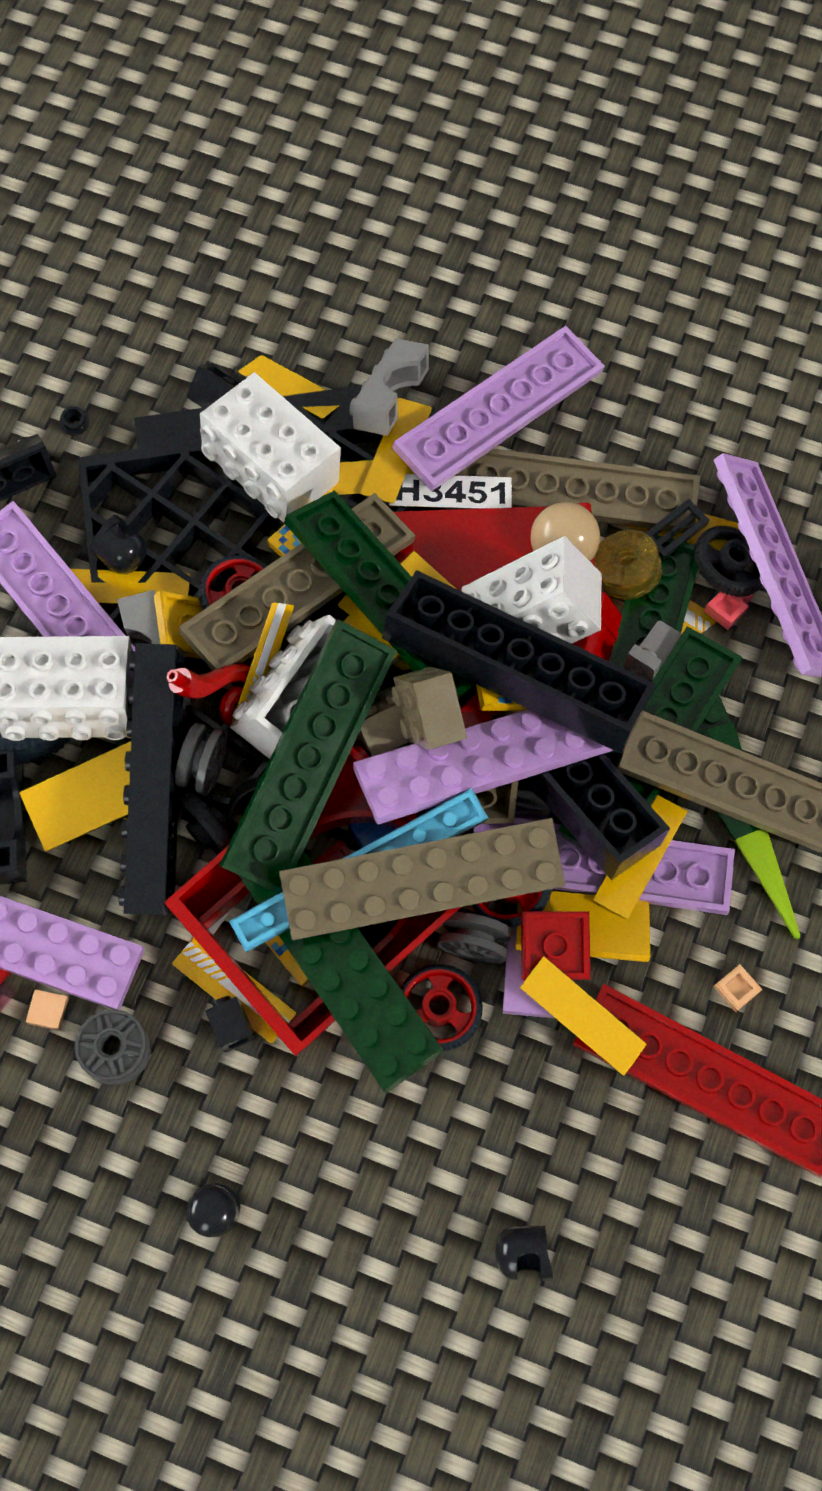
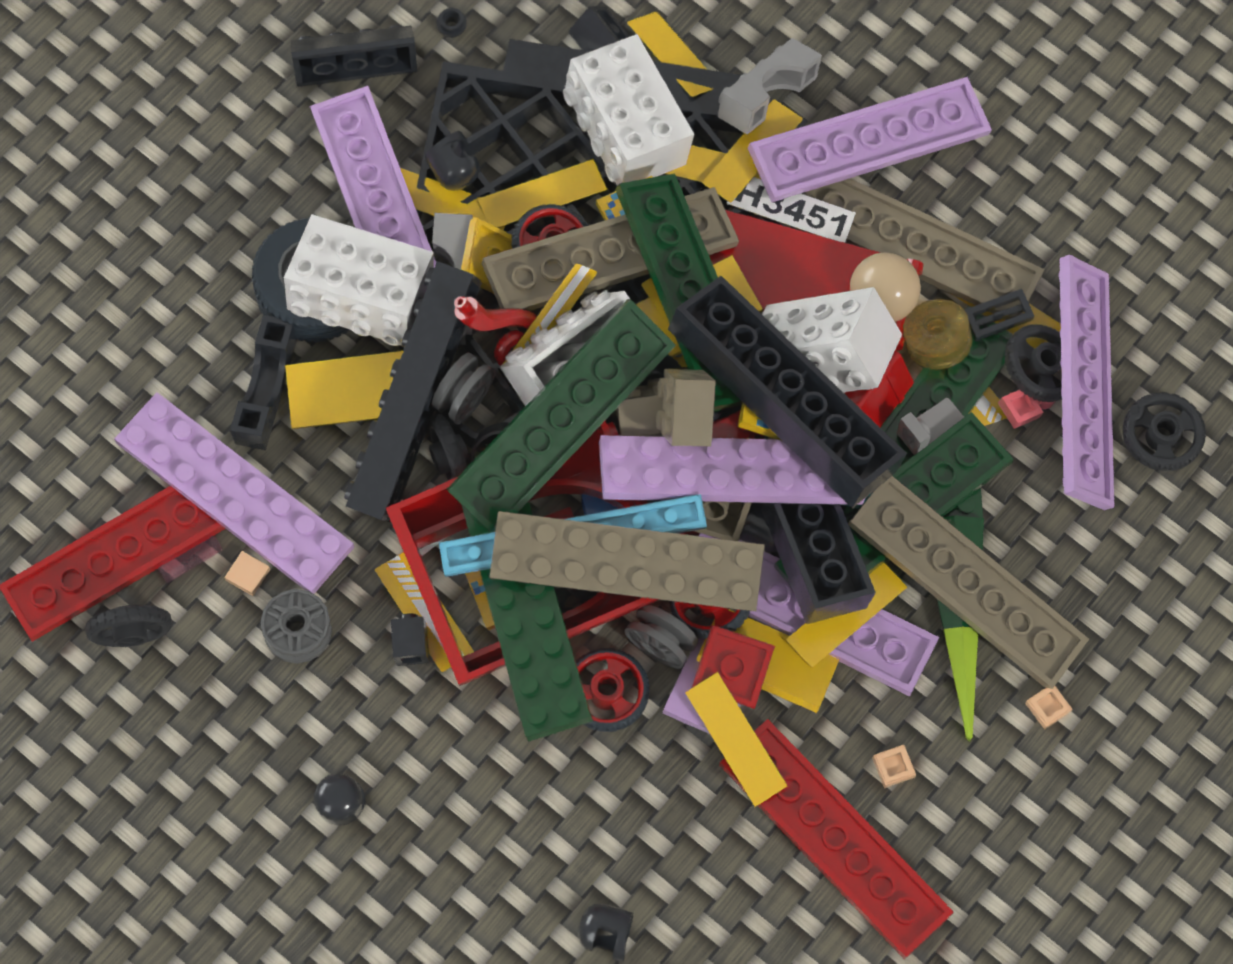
camera: 15 degrees right, 0 degrees up
none -> yellow sticker [478,159,607,228]

